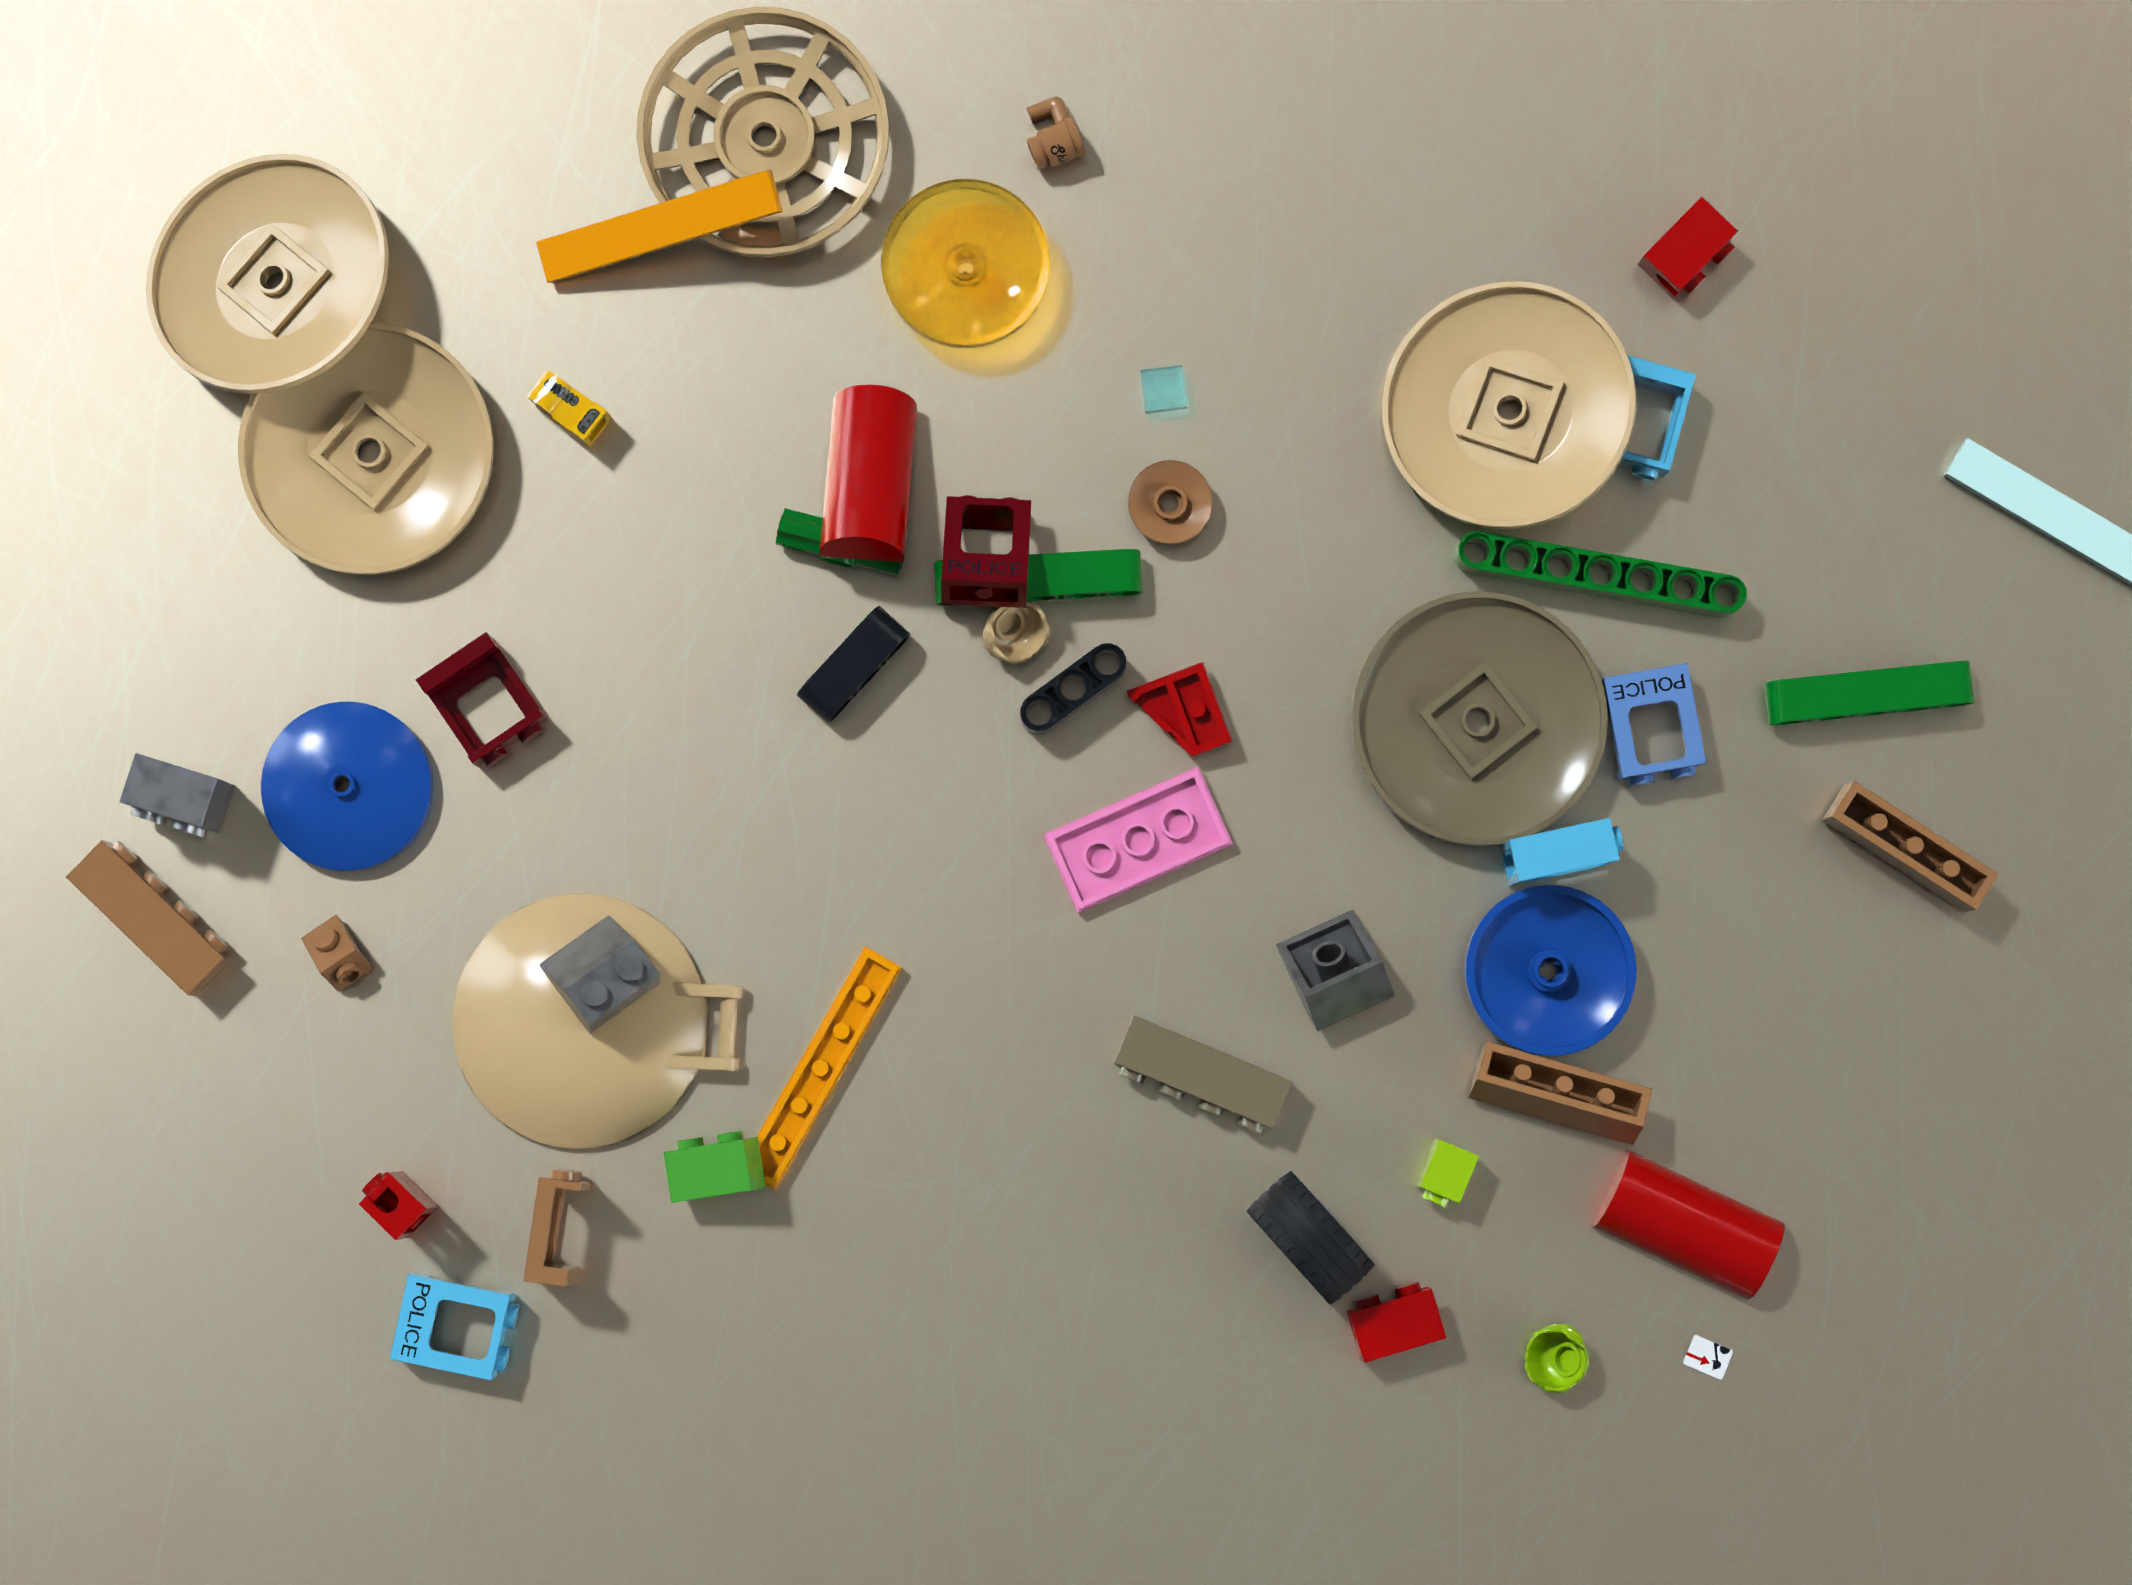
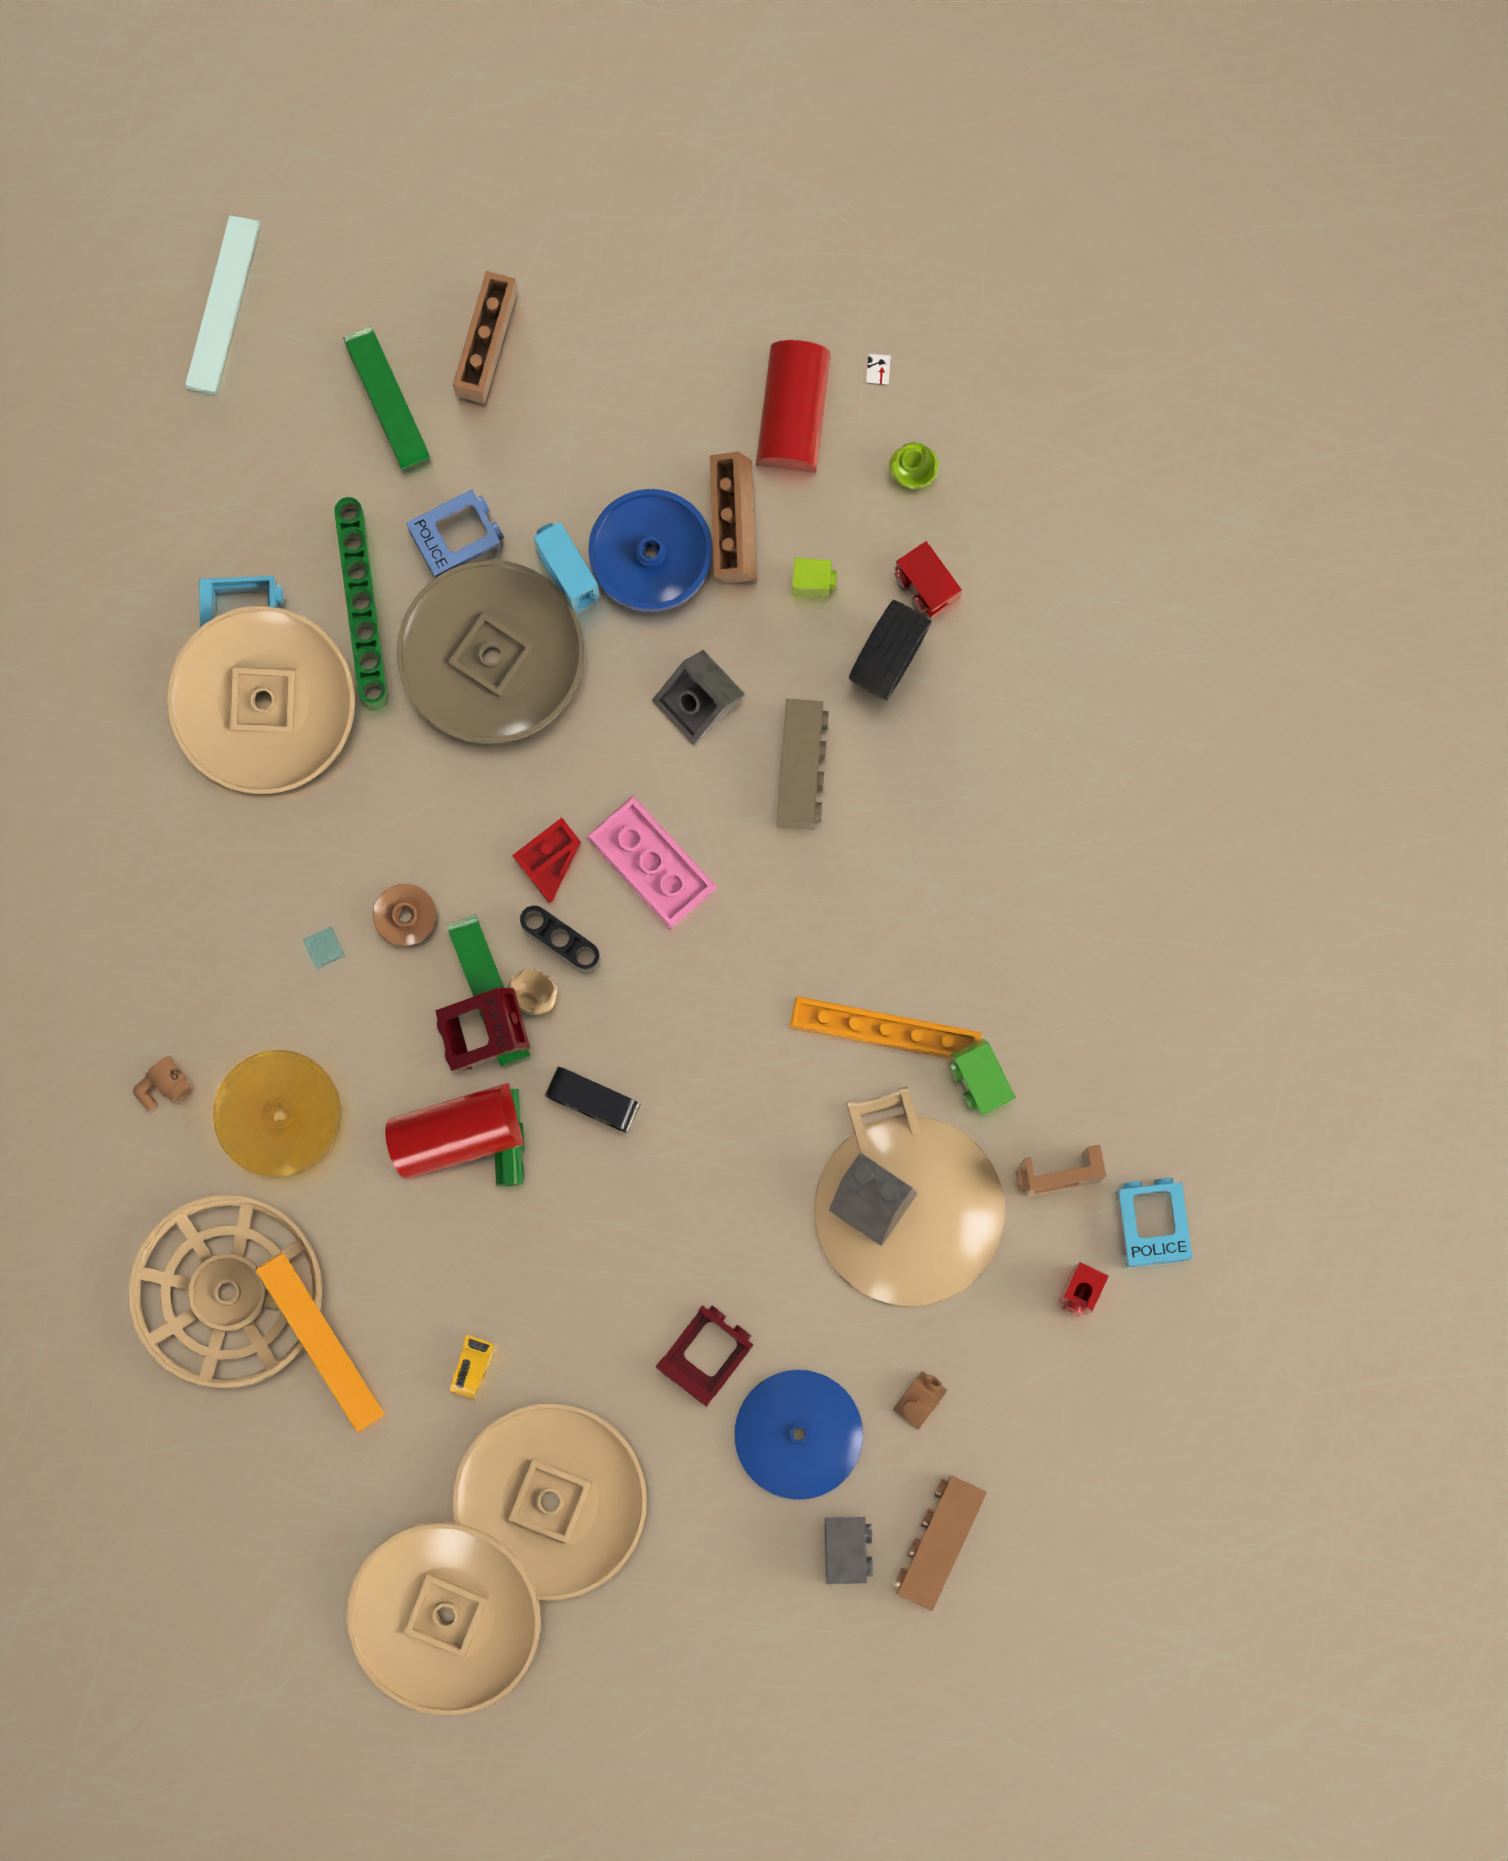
camera: 105 degrees left, 5 degrees down
red brick [1637,196,1738,299] -> none

